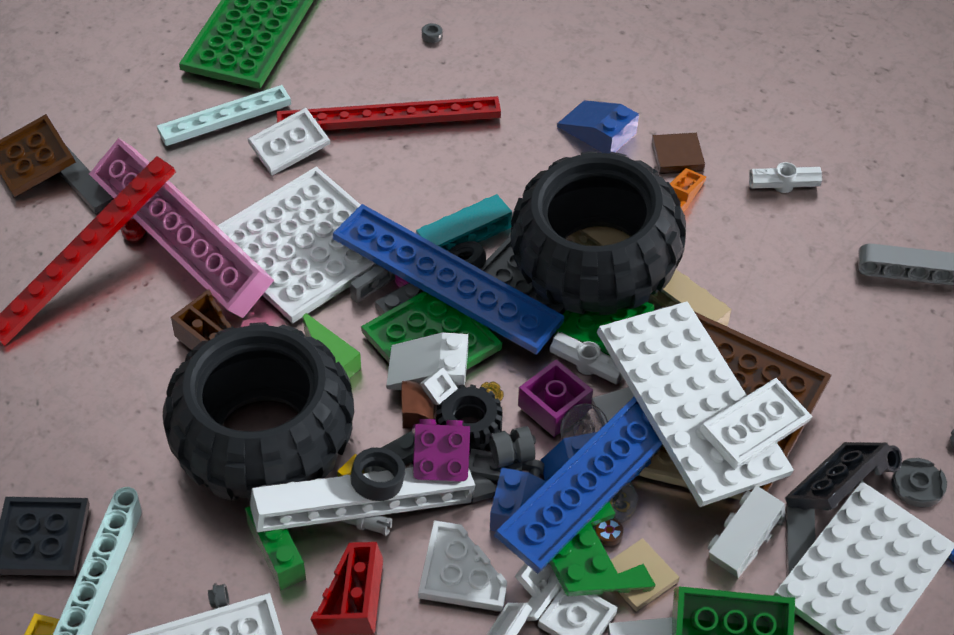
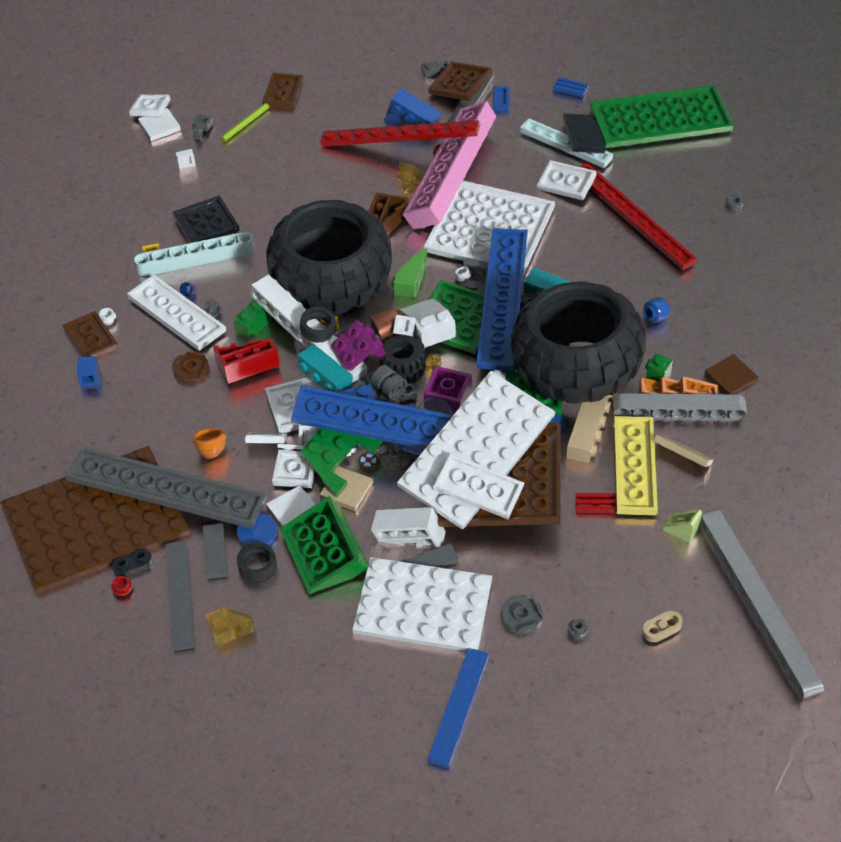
camera: 65 degrees right, 0 degrees up
blue slope [557,100,639,153] -> none
white piece [749,162,822,193] -> none
black hinge [785,442,902,511] -> none
none -> clear blue hinge [180,282,196,296]
none -> teal brick [297,344,353,392]
none -> blue wedge [384,88,442,126]
none -> clear yellow hips [397,161,427,186]
none -> white plate [454,266,471,282]
none -> blue tile [493,86,509,111]
none -> blue tile [553,77,588,98]
none -> black tile [563,113,606,153]
none -> red tile [575,493,617,513]
none -> light grey beam [613,393,747,420]
none -> light yellow plate [614,416,658,515]
none -> blue head [643,297,670,323]
none -> tan tile [654,434,714,467]
none -> yellowish green slope [662,509,702,543]

